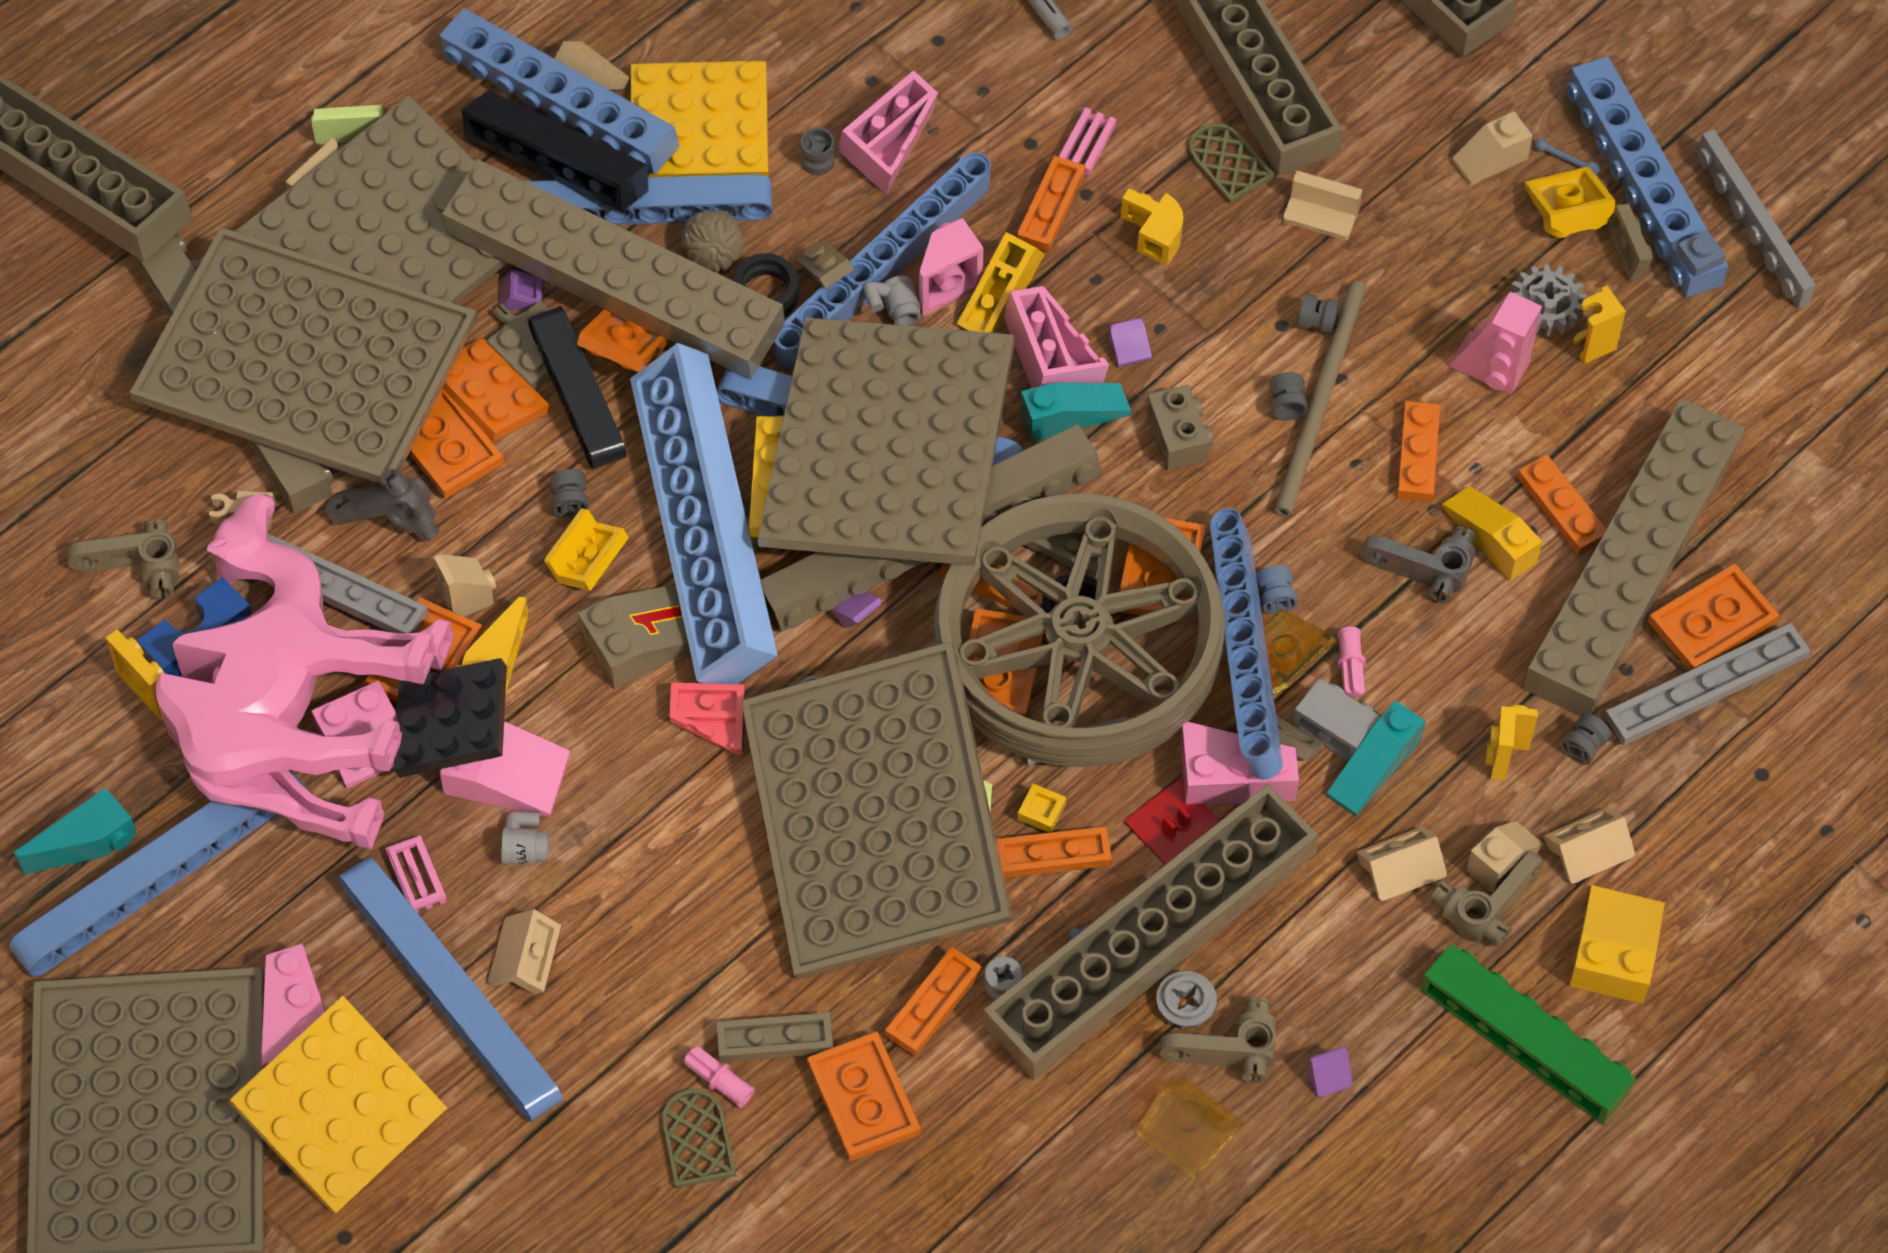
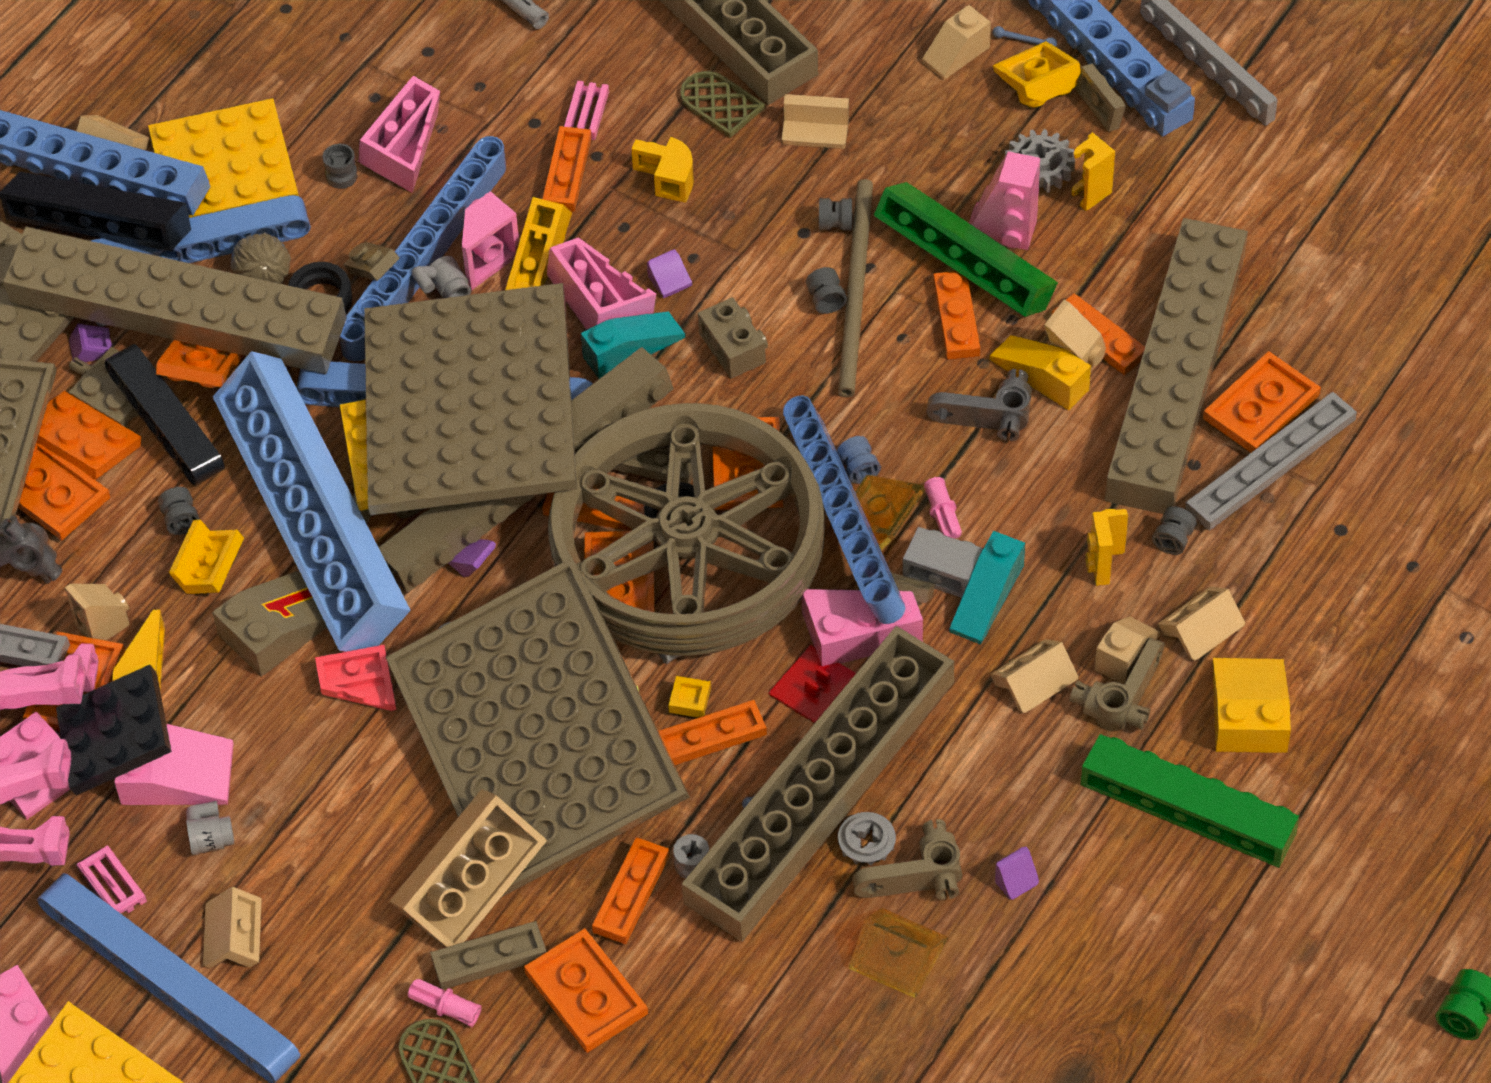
camera: 10 degrees left, 5 degrees down
none -> tan slope [389,789,547,947]
none -> green brick [874,182,1058,317]
none -> tan slope [1044,299,1106,368]

